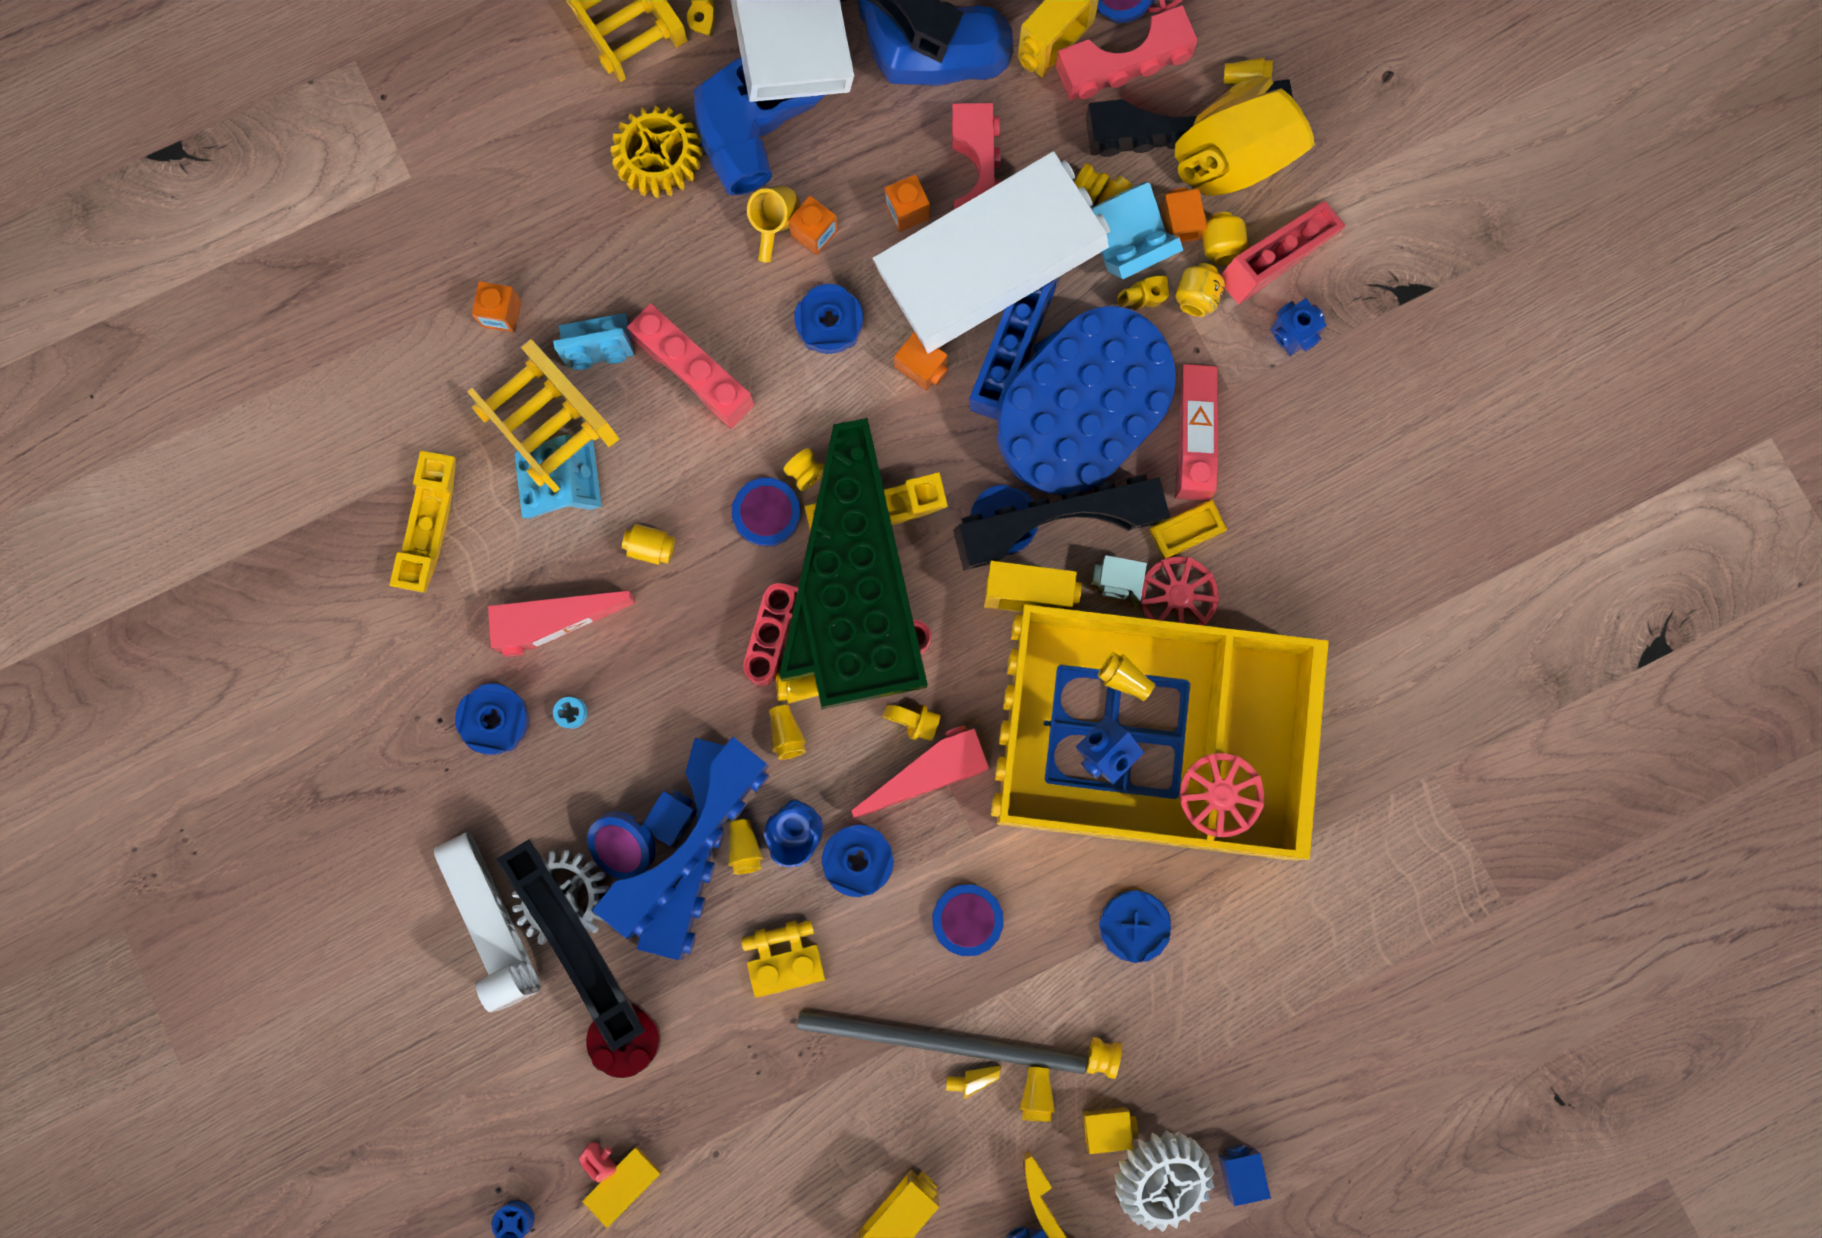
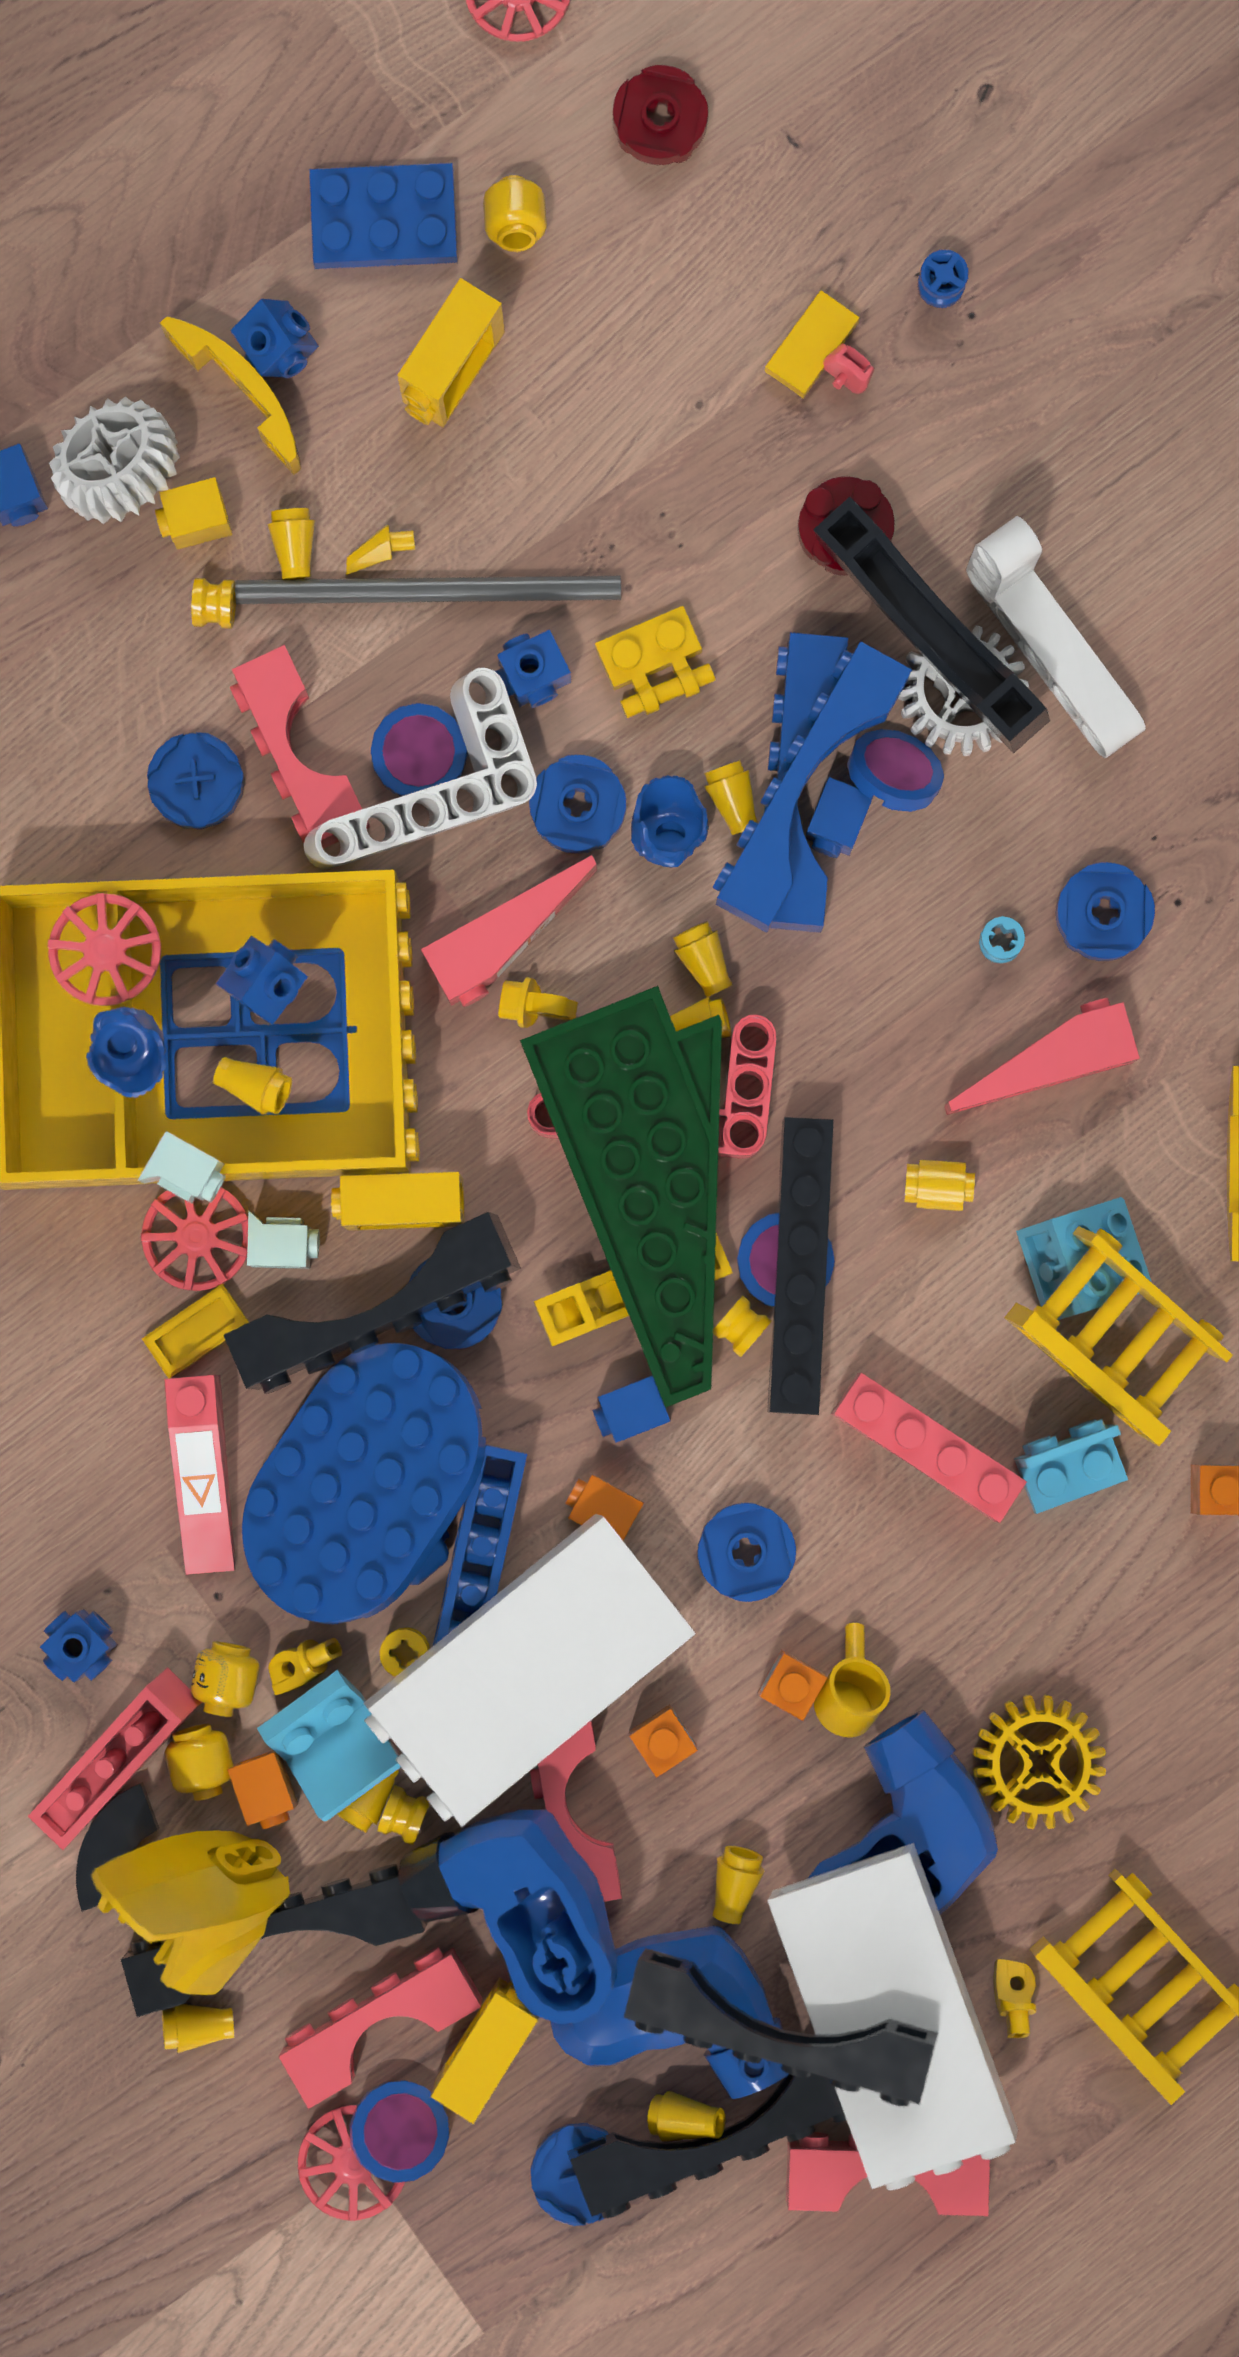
camera: 170 degrees right, 5 degrees up
none -> black tile [76,1782,159,1912]
none -> blue hair [86,1007,166,1098]
none -> light aqua window [138,1131,225,1203]
none -> coral arch [230,645,370,849]
none -> white beam [304,668,537,869]
none -> yellow wheel [379,1627,430,1677]
none -> blue piece [399,1810,617,2024]
none -> blue brick [495,629,572,708]
none -> blue brick [592,1375,670,1443]
none -> yellow cone [712,1846,765,1924]
none -> black arch [767,1117,834,1415]

